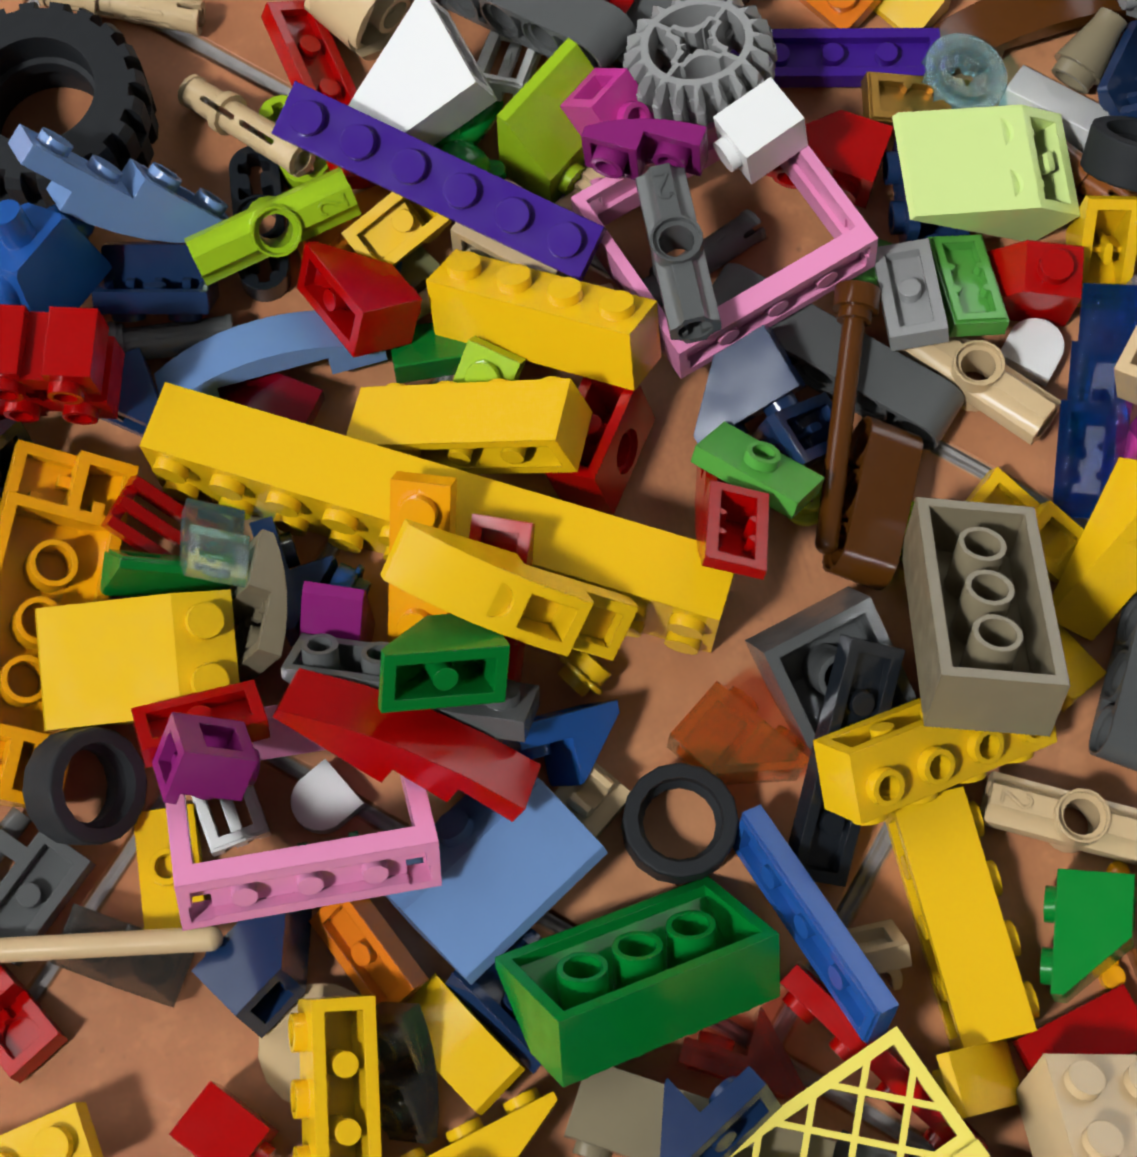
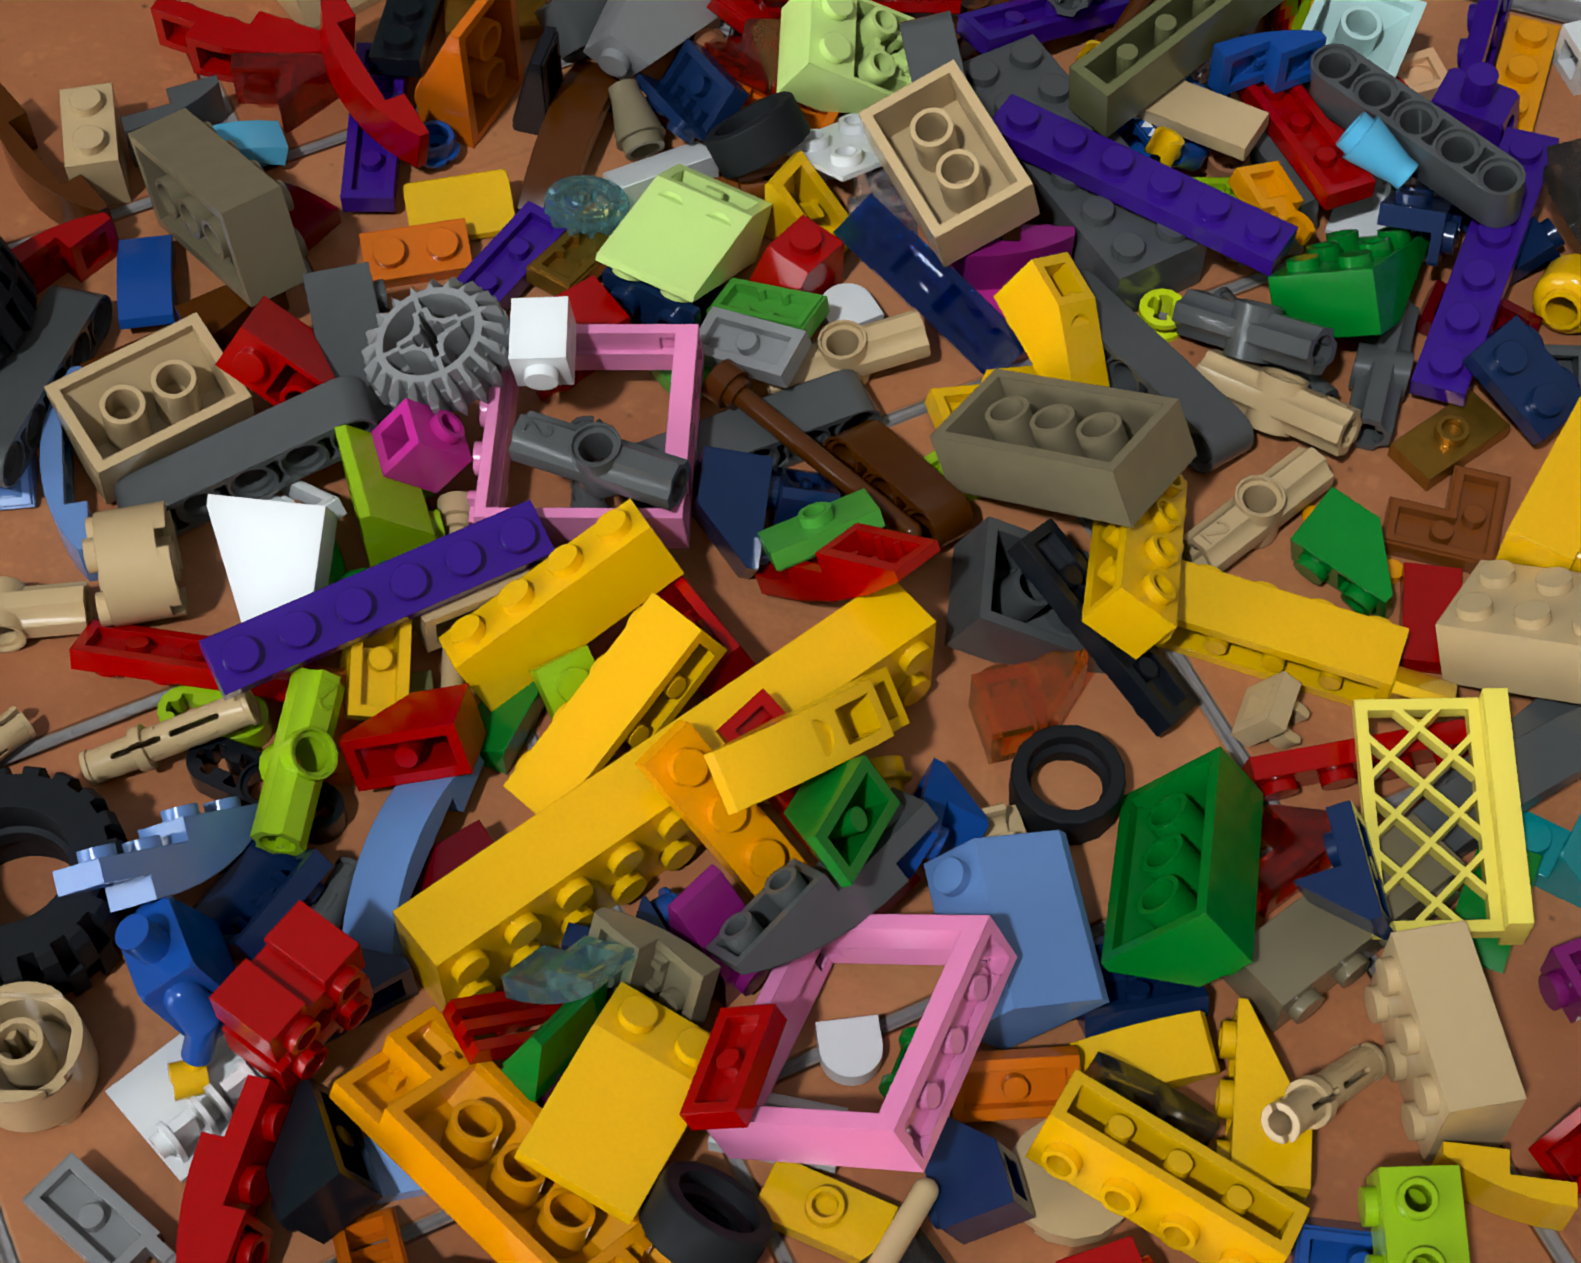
camera: 55 degrees left, 15 degrees down
magenta brick [152,712,260,804] -> none
red slope [273,668,541,822] -> none
magenta slope [581,118,708,180] -> none
blue tile [733,804,899,1044] -> none

